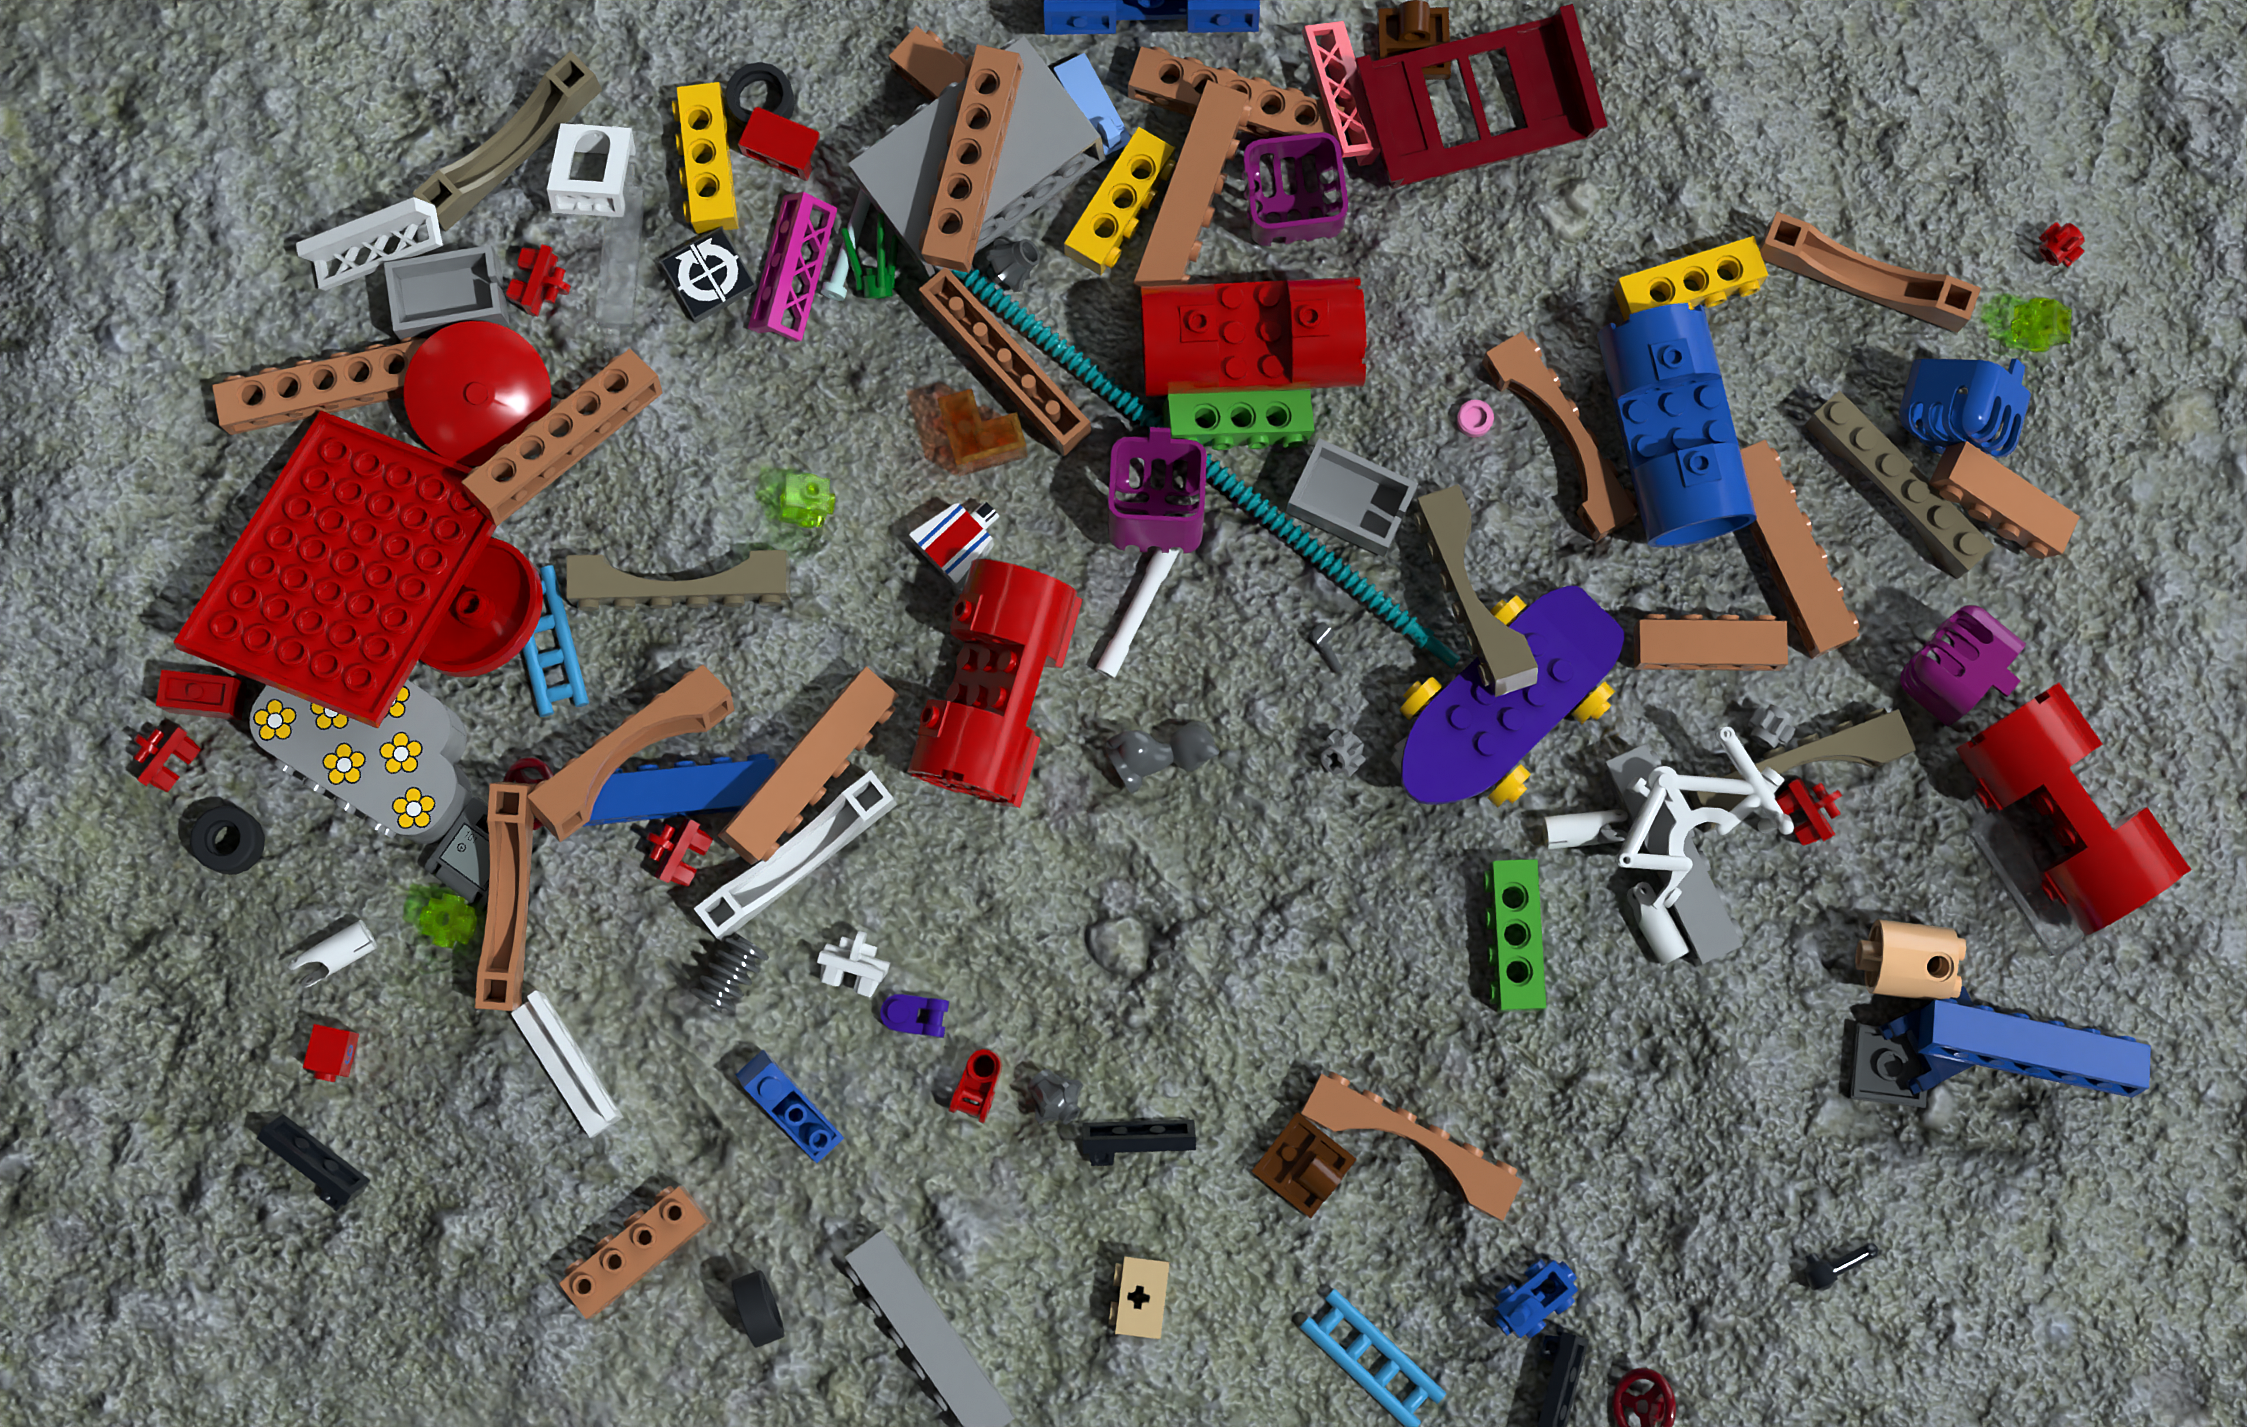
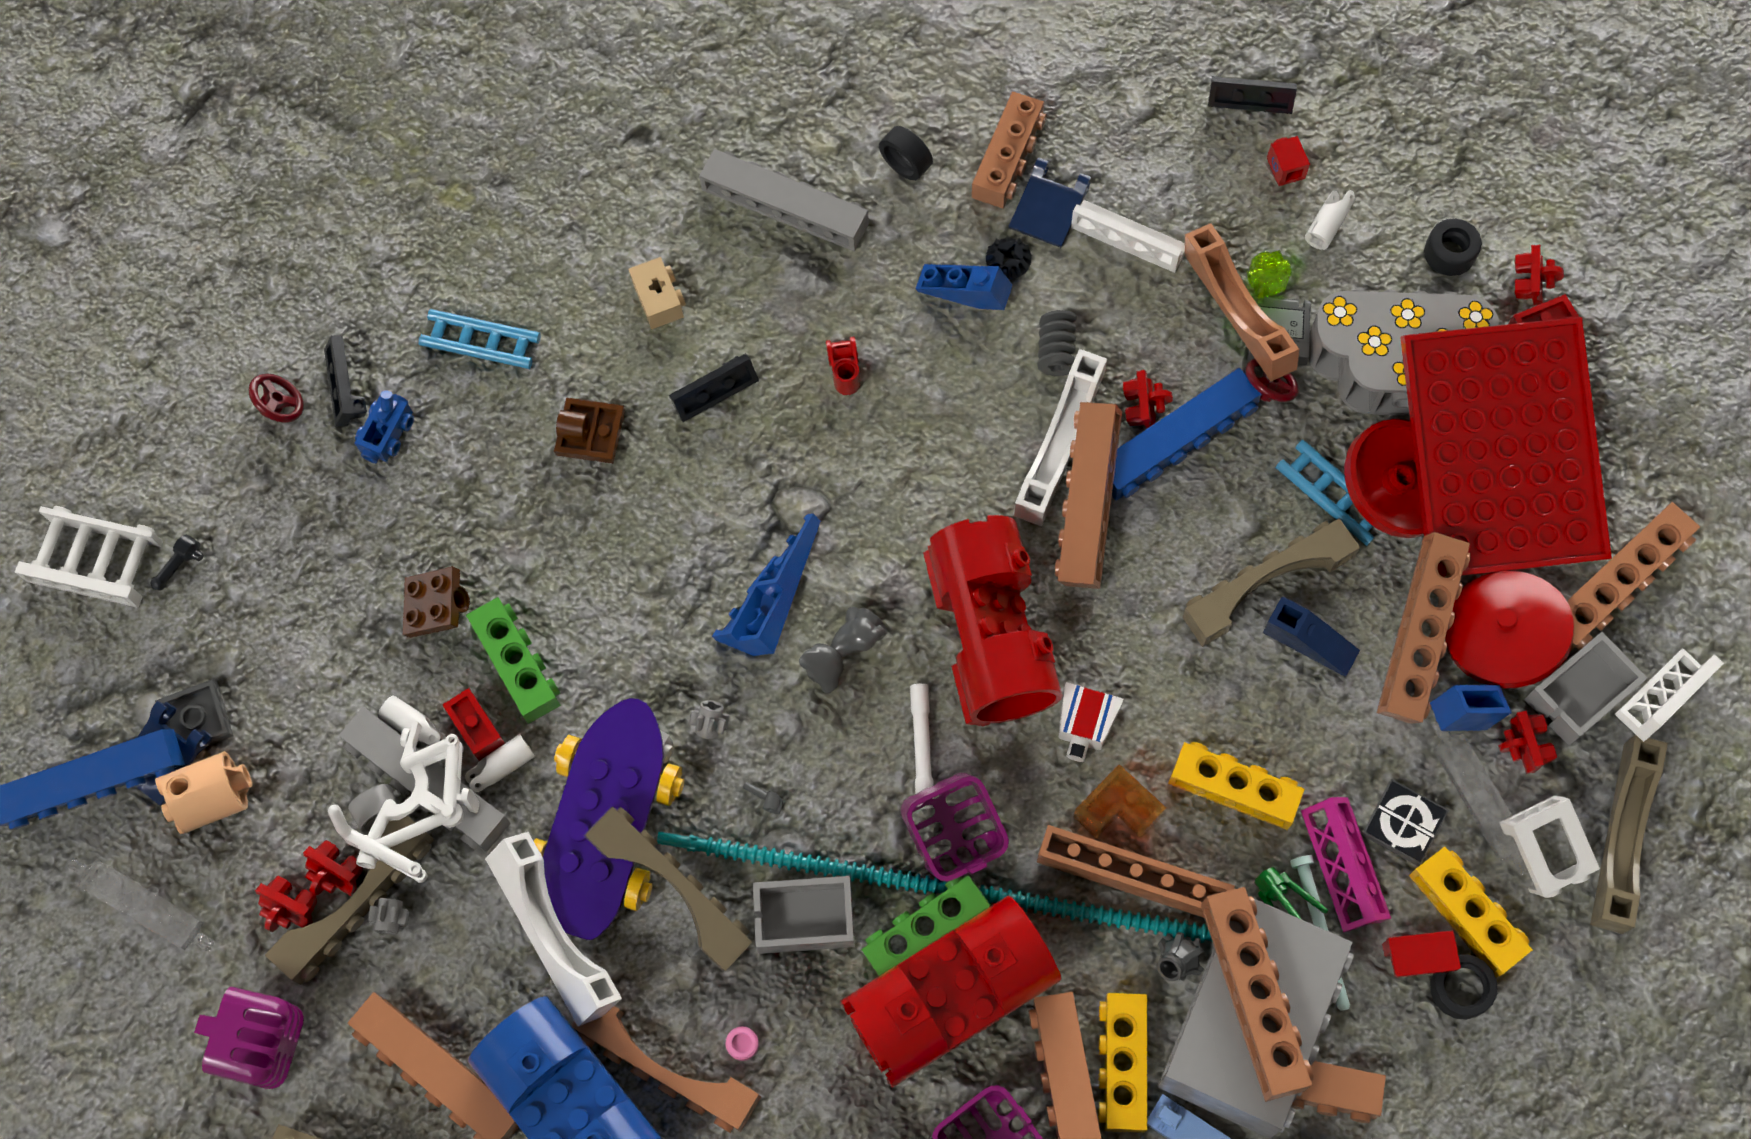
camera: 155 degrees right, 10 degrees down
nougat arch [527,665,735,843] -> none
clear neon green brick [779,473,835,528] -> none
white hips [817,931,890,997] -> none
dark purple plate [880,994,950,1038] -> none
dark grey rock [1027,1069,1084,1125] -> none
nougat arch [1300,1071,1524,1221] -> none
nougat brick [1634,614,1788,671] -> none
red cylinder [1955,682,2191,936] -> none
none -> white fence [15,506,163,608]
none -> red hips [255,876,317,932]
none -> light grey piece [348,784,401,833]
none -> reddish brown plate [402,566,470,638]
none -> red panel [442,688,505,761]
none -> white arch [485,832,622,1026]
none -> blue wedge [712,513,821,656]
none -> black gear [986,236,1032,279]
none -> dark blue flag [1009,157,1091,248]
none -> yellow brick [1168,742,1305,830]
none -> dark blue slope [1263,596,1360,677]
none -> blue piece [1430,685,1511,731]

